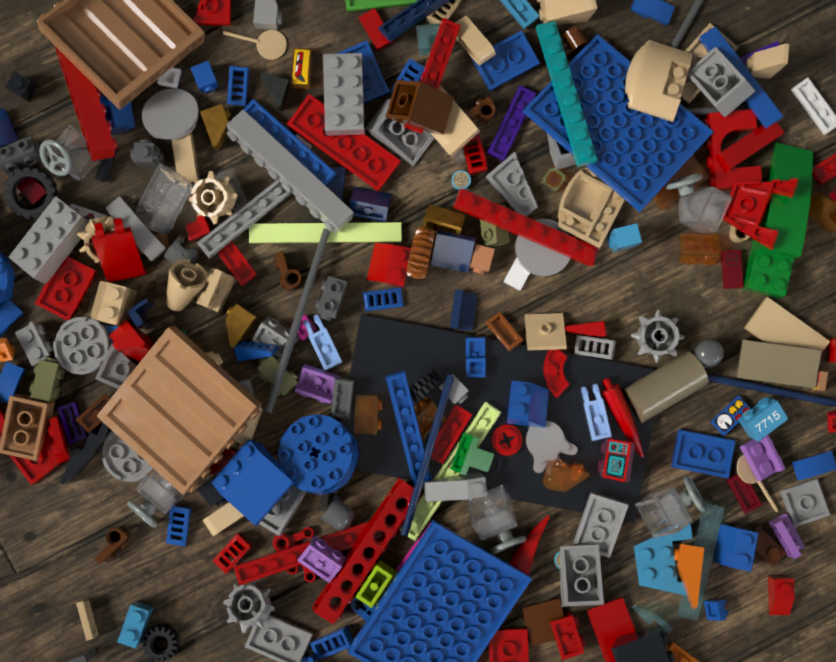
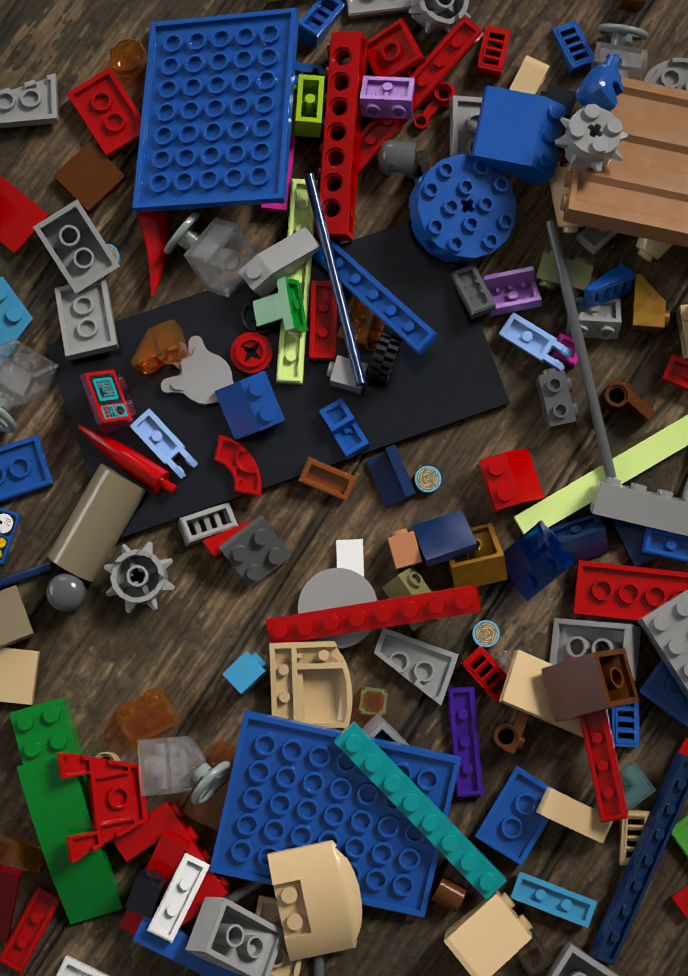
camera: 150 degrees right, 5 degrees down
clear orange bracket [354,395,382,435] -> none
blue slope [363,288,404,312] -> none
dark orange gear [407,227,435,279] -> none
tan plate [525,313,567,350] -> none
red bracket [550,612,586,660] -> none
dark red tile [720,250,744,289] -> none
none -> black brick [125,869,168,919]
none -> white tile [147,853,210,943]
none -> dark grey plate [219,515,292,588]
none -> red tile [367,17,426,77]
none -> tile [415,466,441,493]
none -> clear blue slope [503,520,576,601]
none -> light grey brick [555,104,628,173]
none -> blue piece [576,53,624,111]

